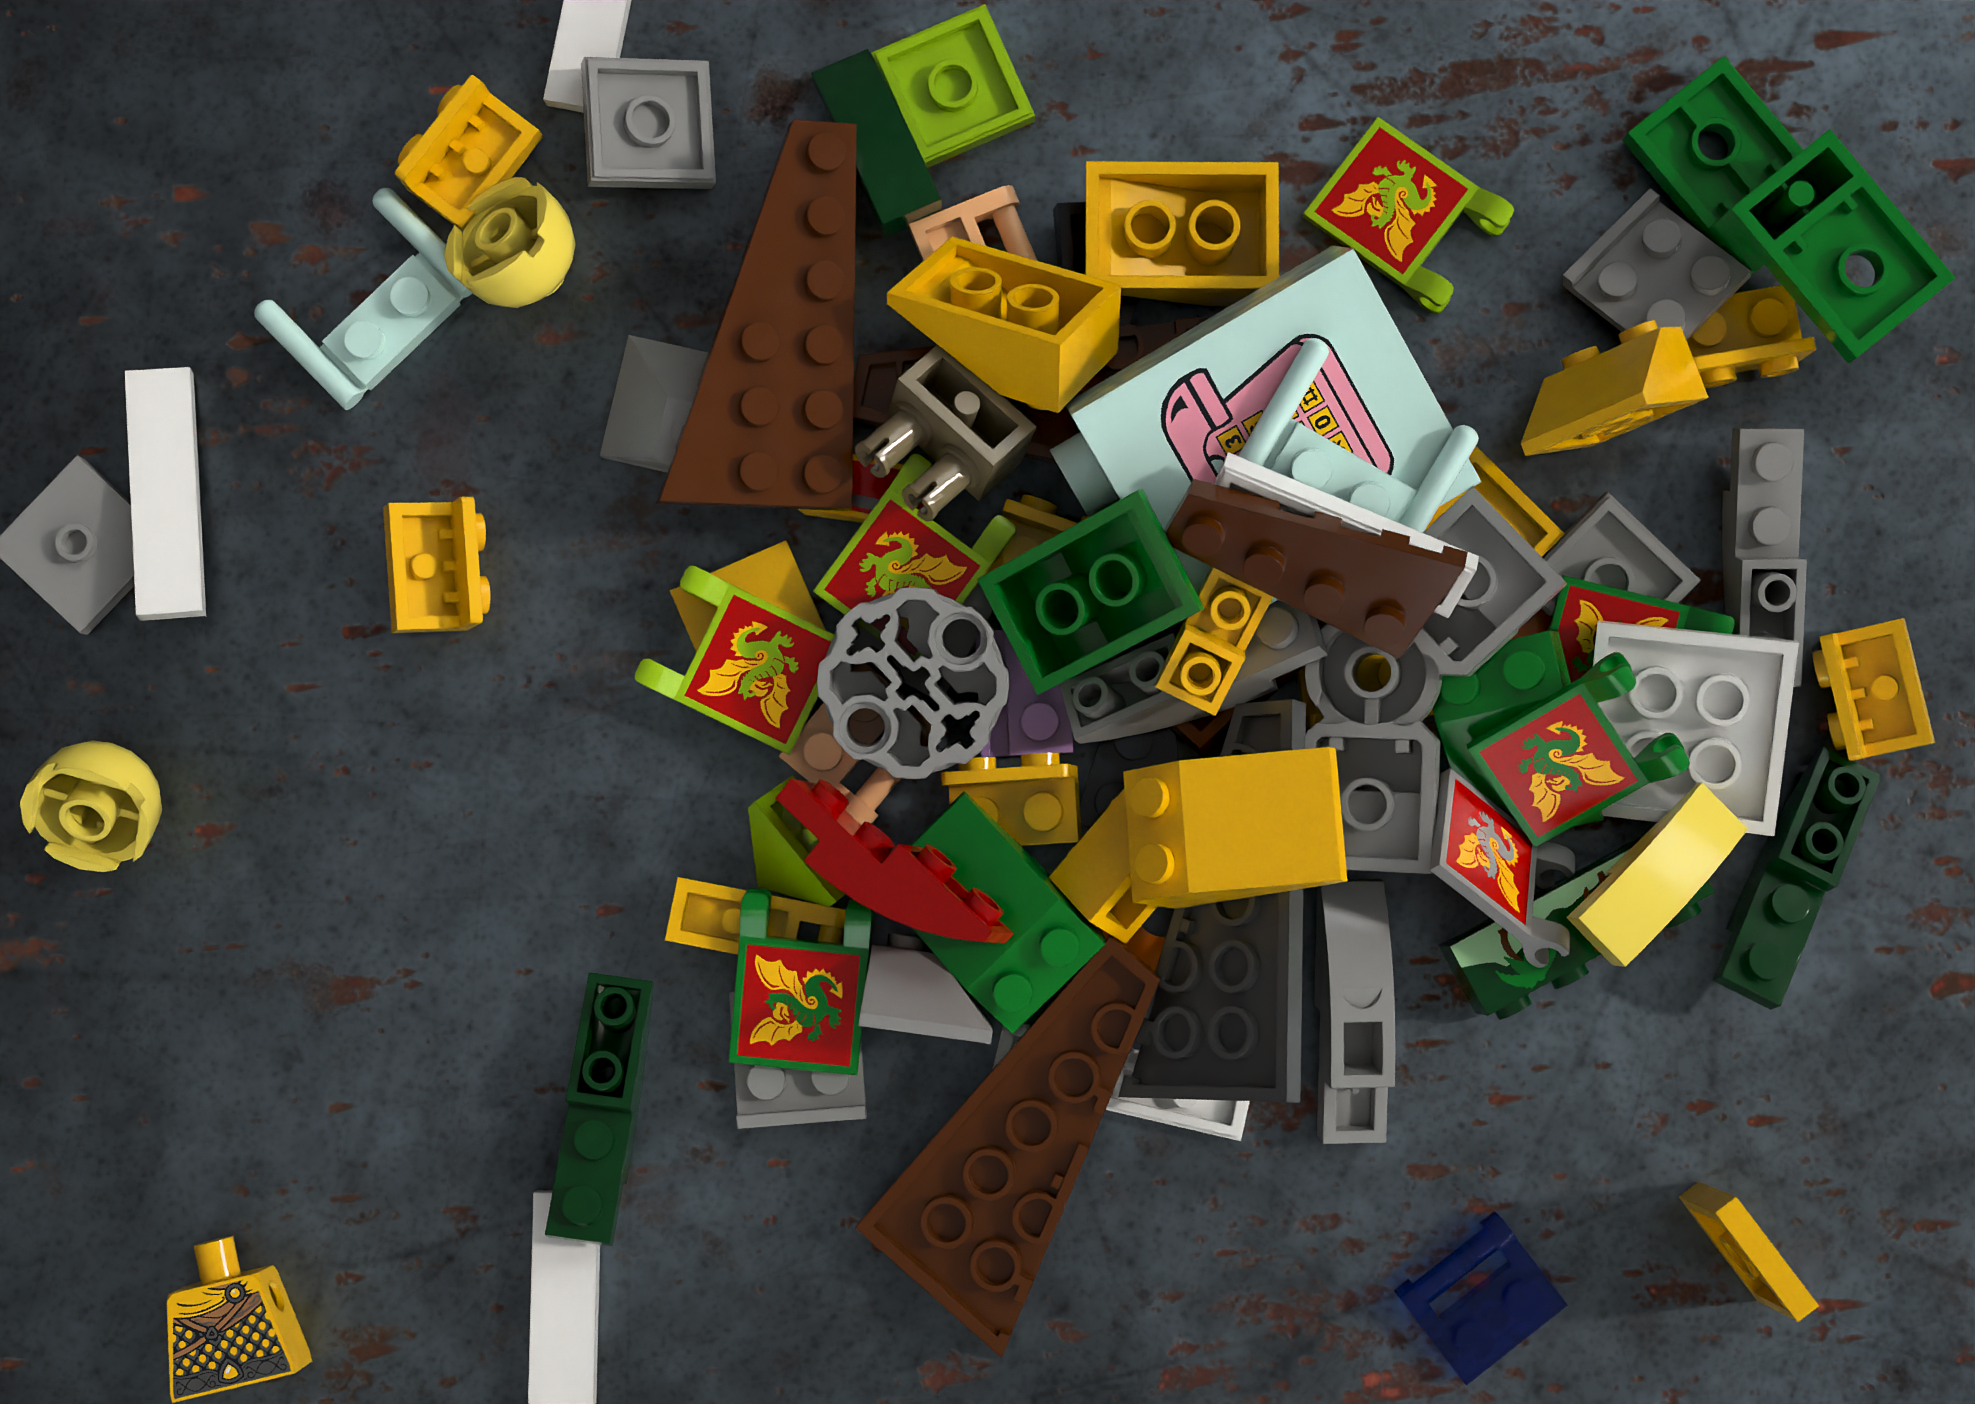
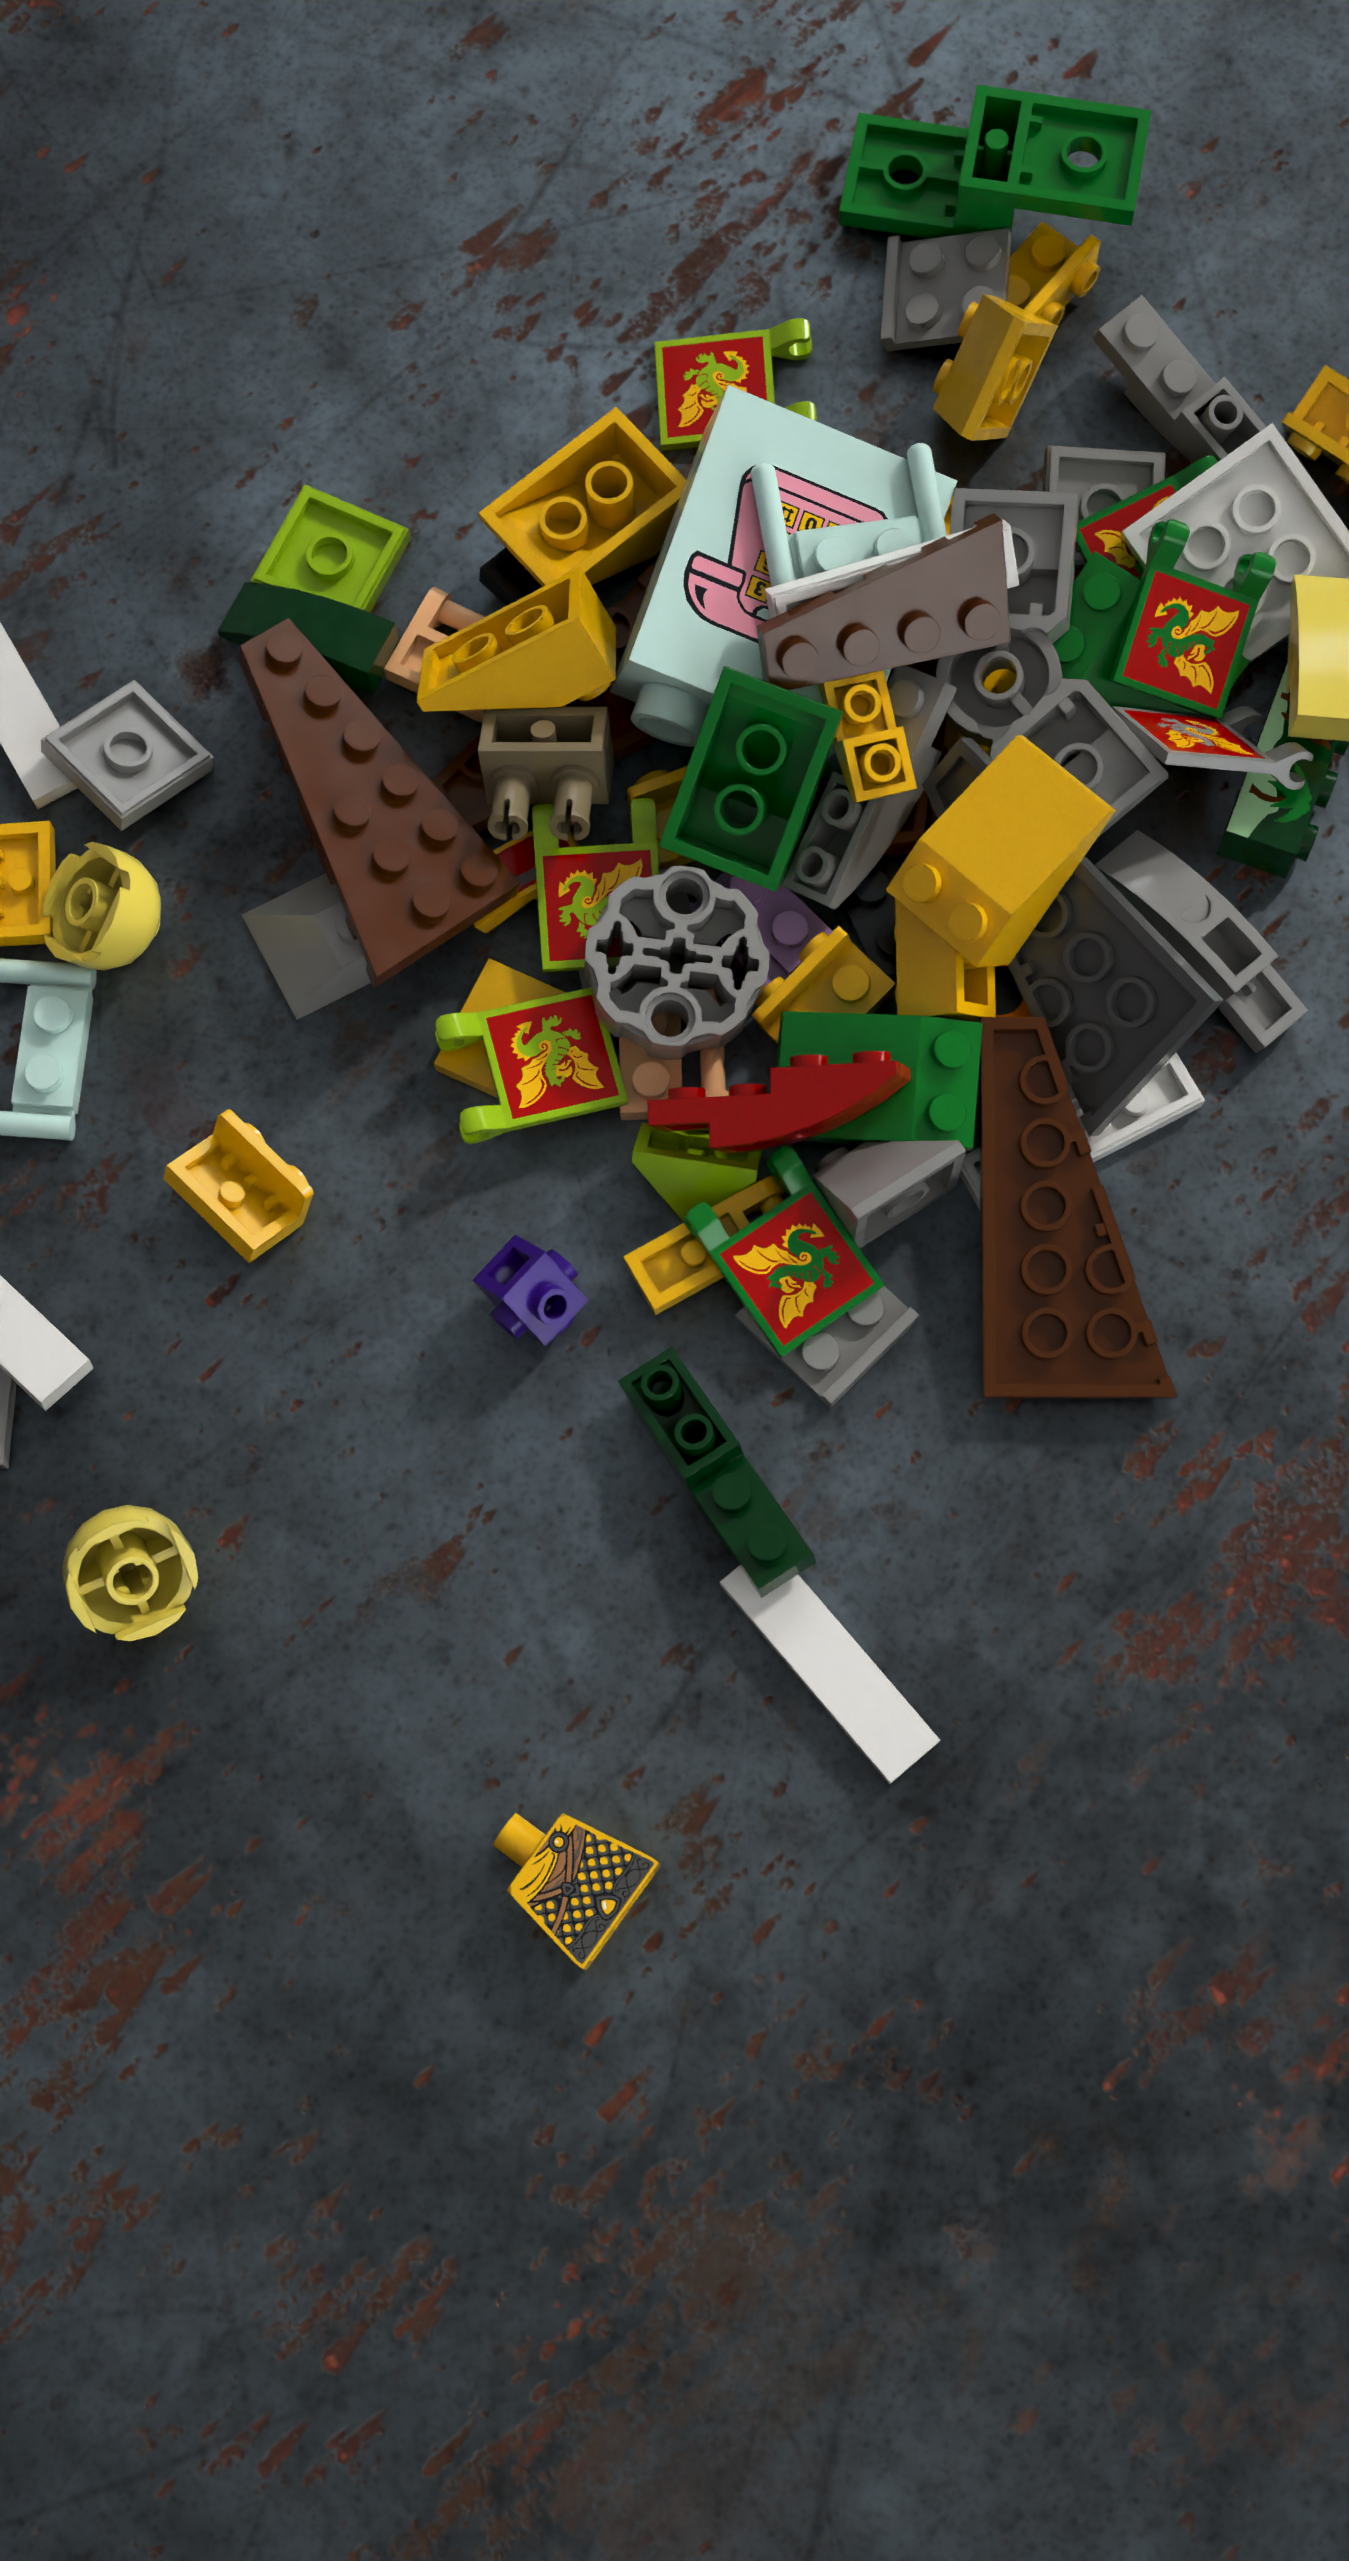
camera: 35 degrees left, 10 degrees down
none -> dark purple brick [472,1234,588,1347]

